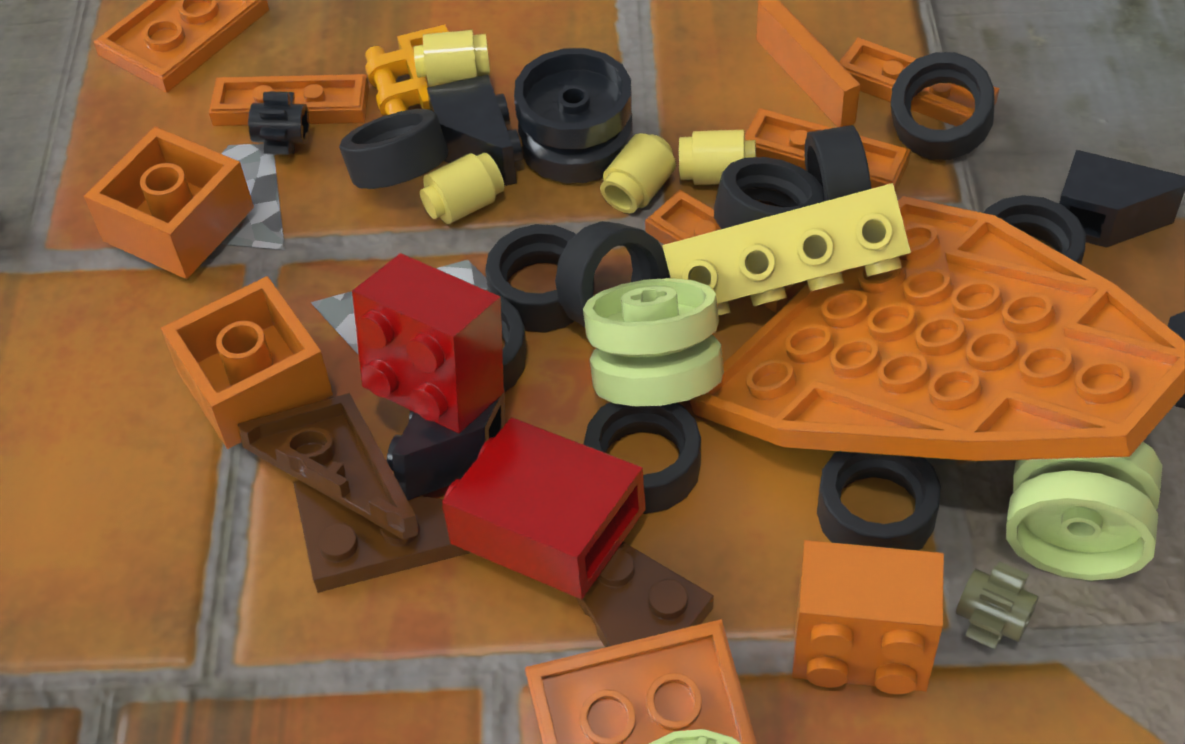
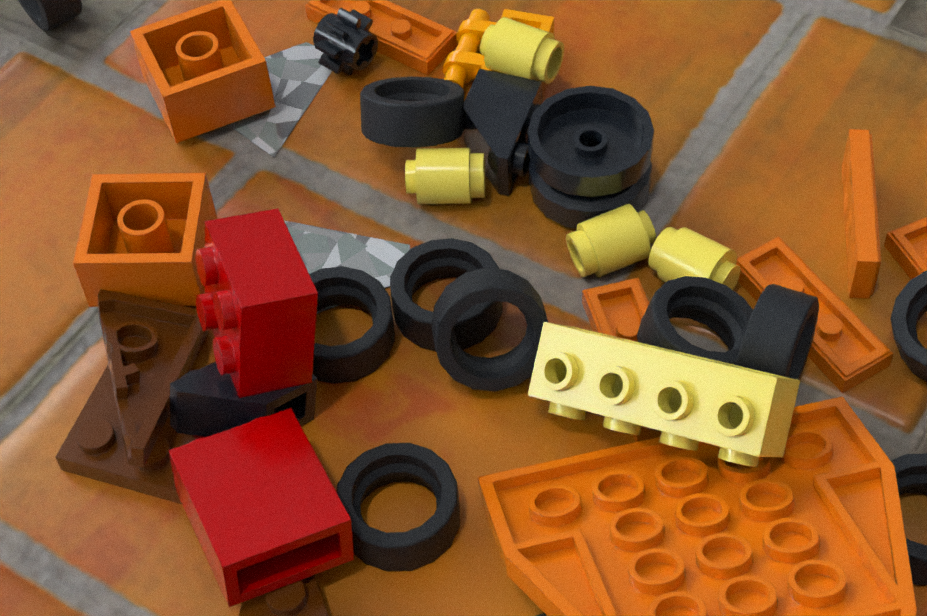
camera: 35 degrees right, 0 degrees up
yellowish green wheel [583,278,724,407] -> none

